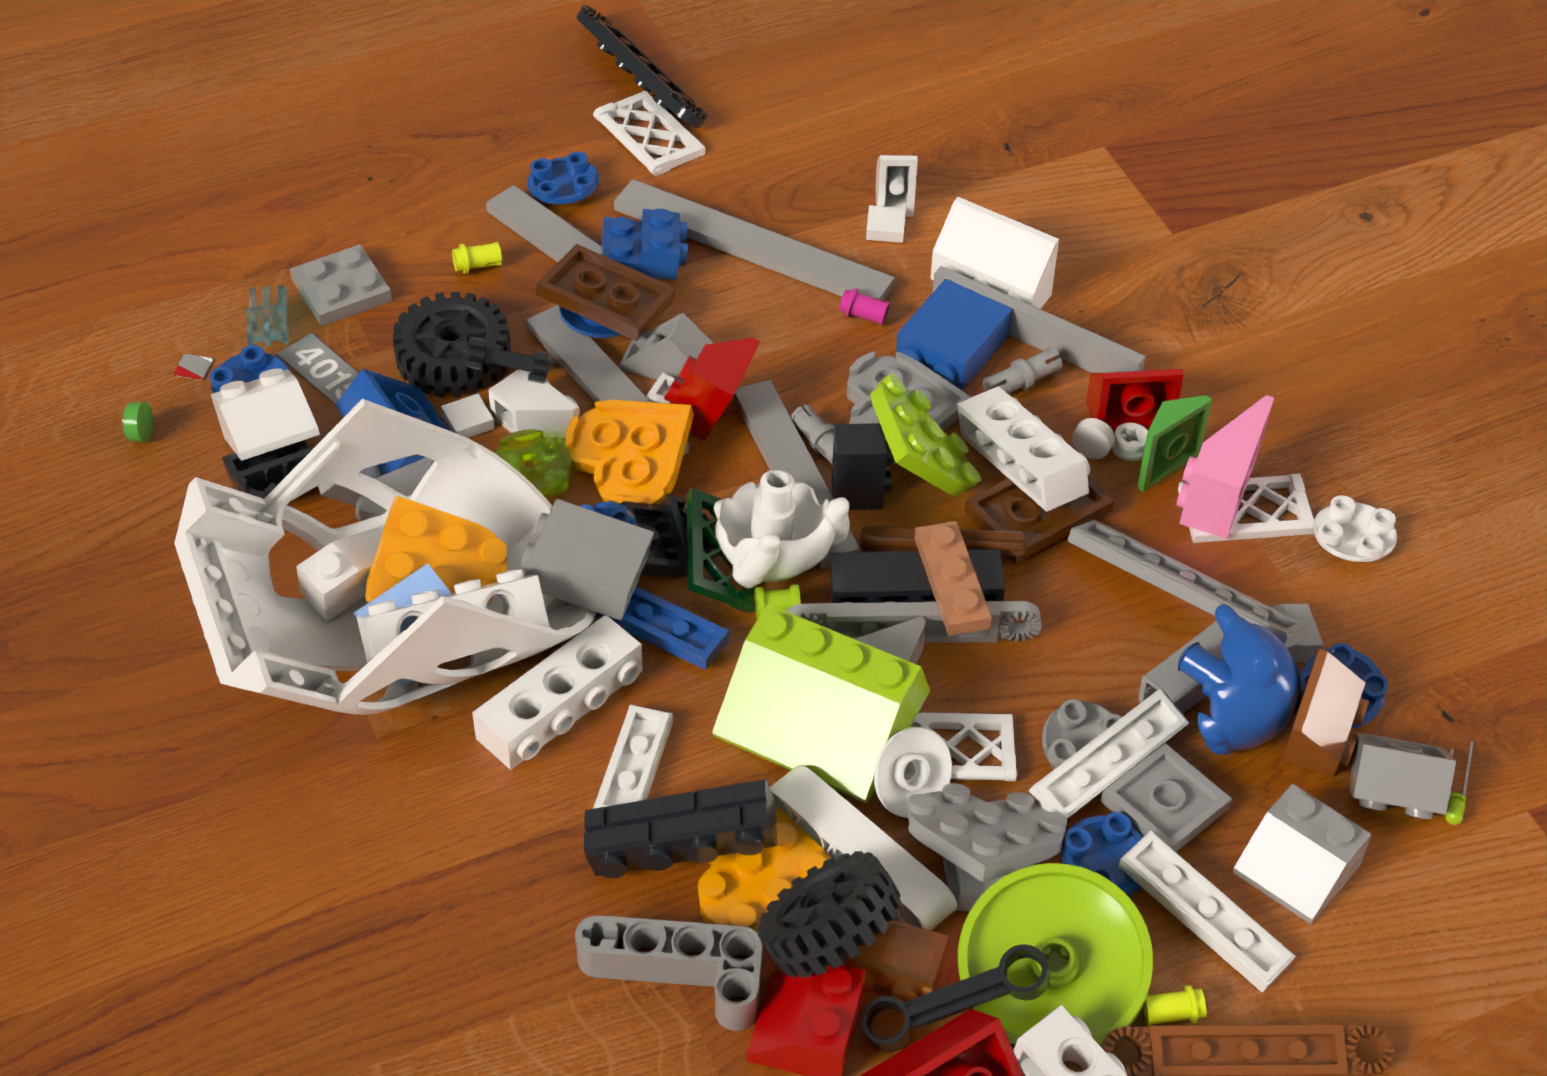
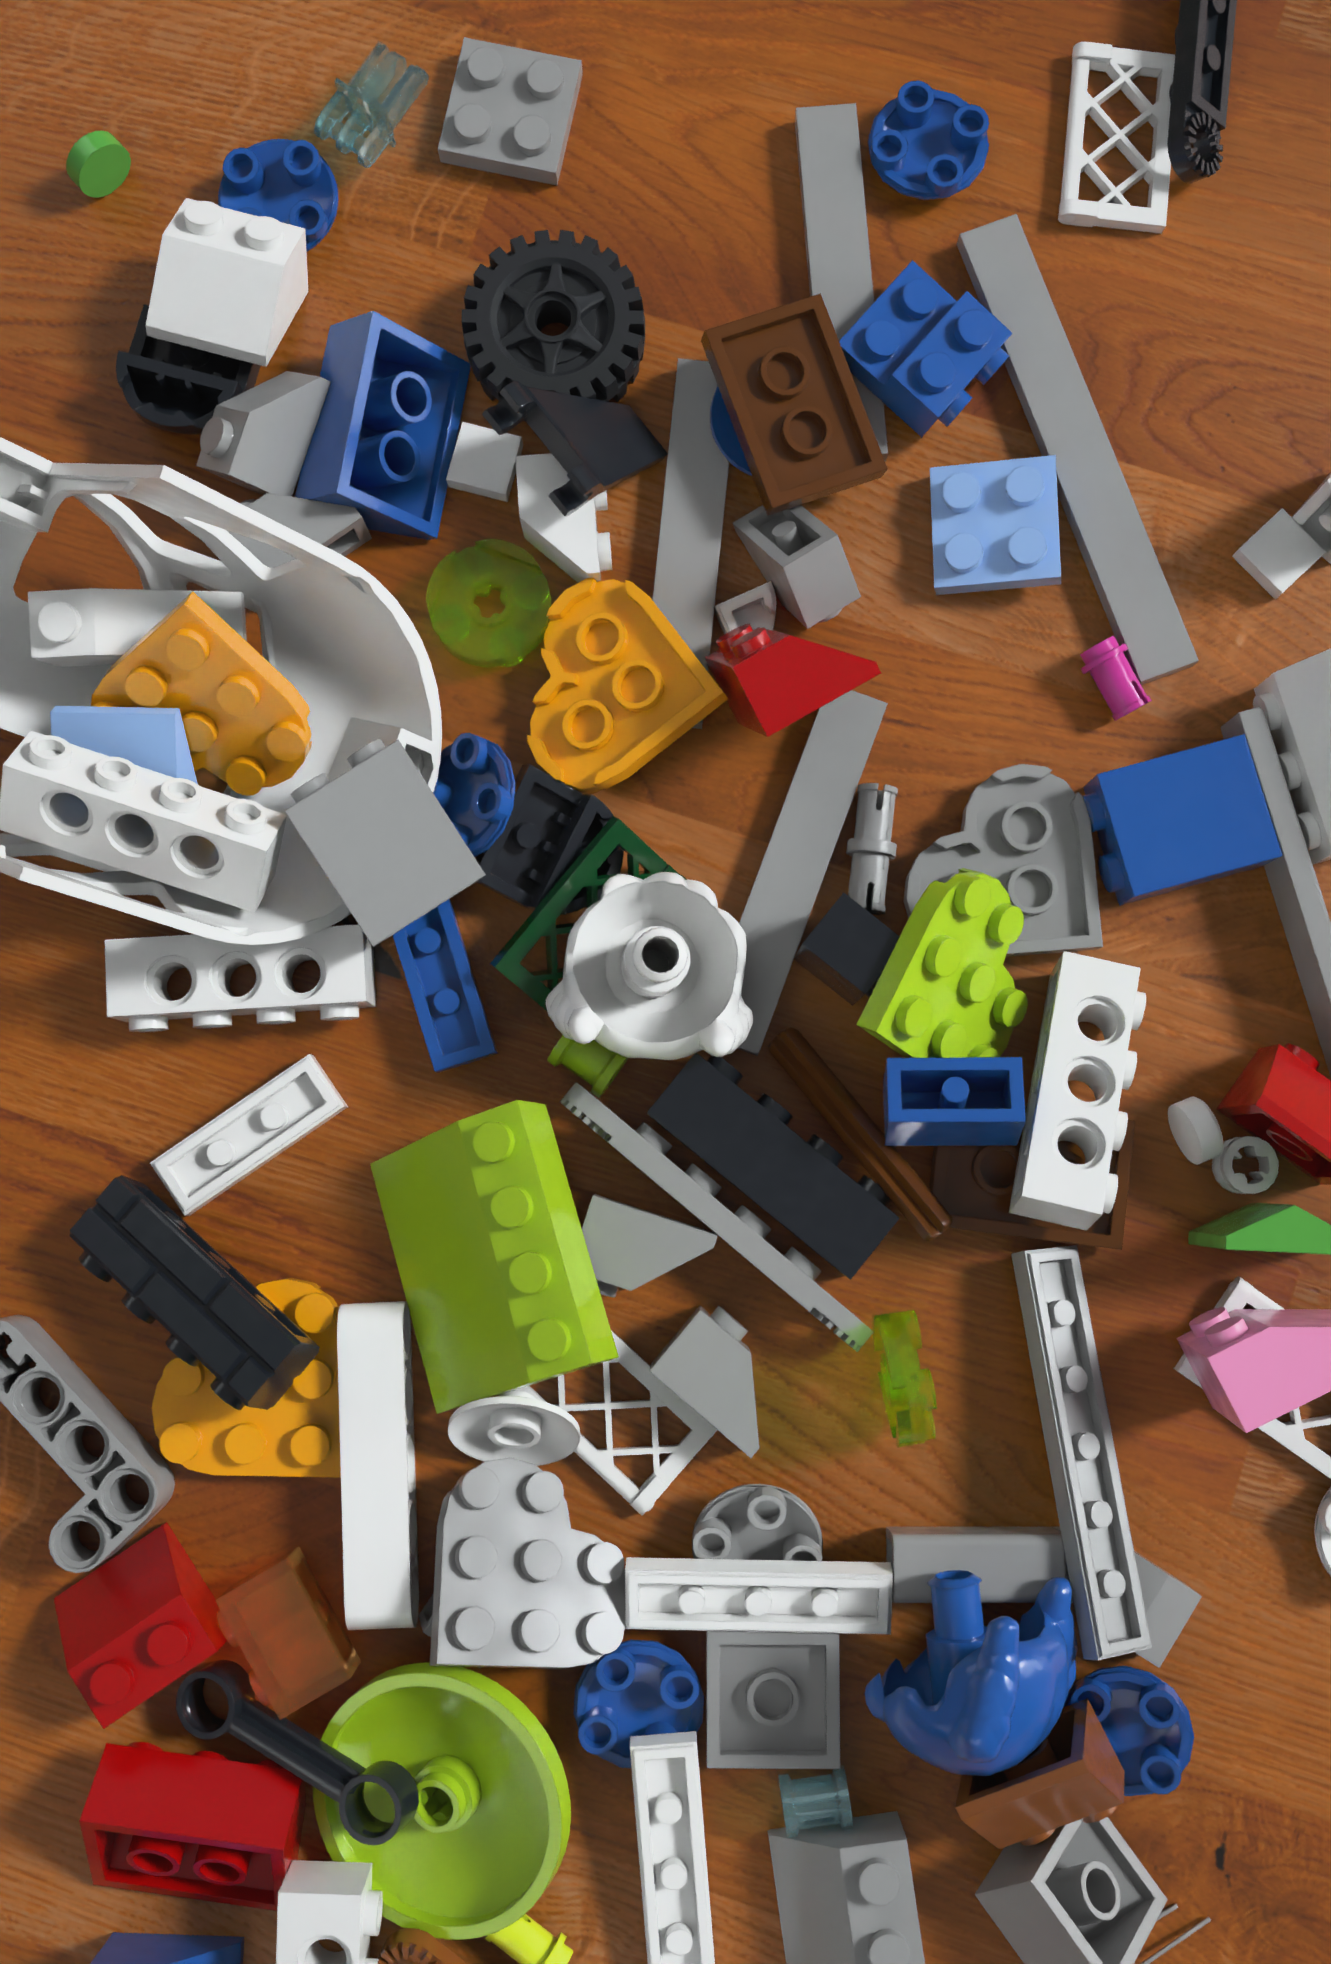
camera: 45 degrees right, 35 degrees up
light grey sticker [174,354,213,380] -> none
light grey sticker [277,333,359,404] -> none
neon yellow pin [452,242,502,274] -> none
black wheel [757,851,901,978] -> none
nougat plate [914,521,992,636] -> none
light grey pin [983,347,1062,394] -> none
none -> light grey slope [649,1305,759,1458]
none -> clear light blue bush [778,1765,854,1838]
none -> clear neon green plate [872,1310,937,1448]
none -> blue brick [883,1057,1026,1146]
none -> light blue plate [930,455,1061,595]

